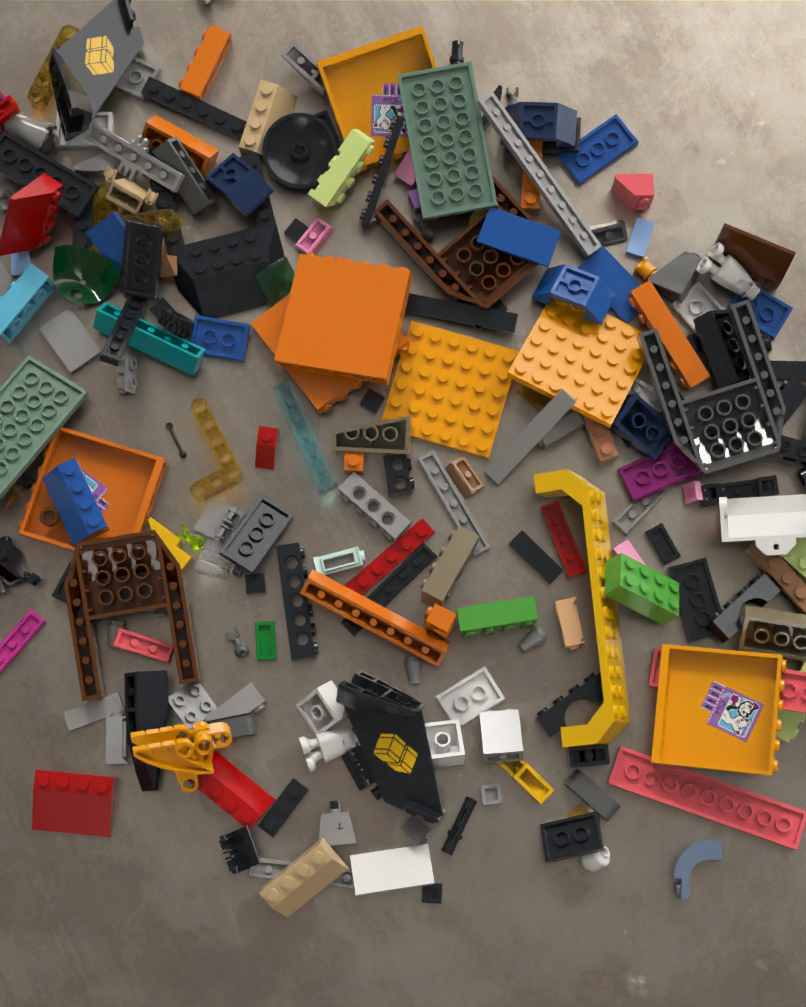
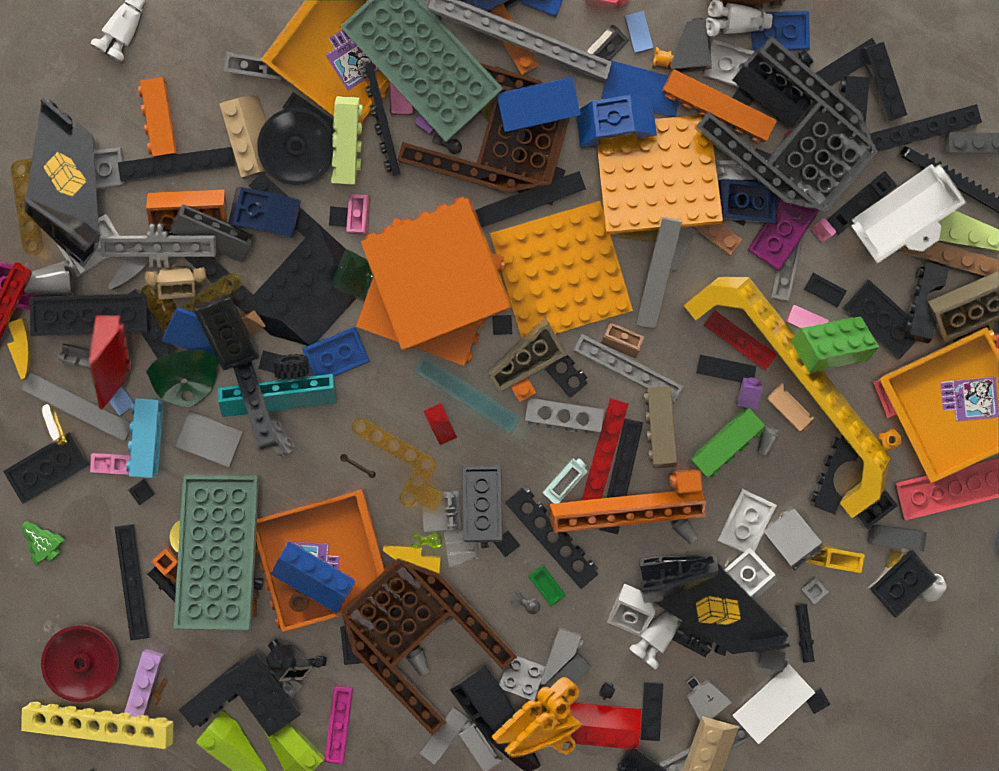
camera: 30 degrees left, 10 degrees up
coral tile [112,627,173,664] -> none
none -> clear yellow tile [418,484,444,510]
none -> black plate [599,682,615,700]
none -> medium lavender brick [738,377,762,410]
none -> light orange brick [878,429,901,450]

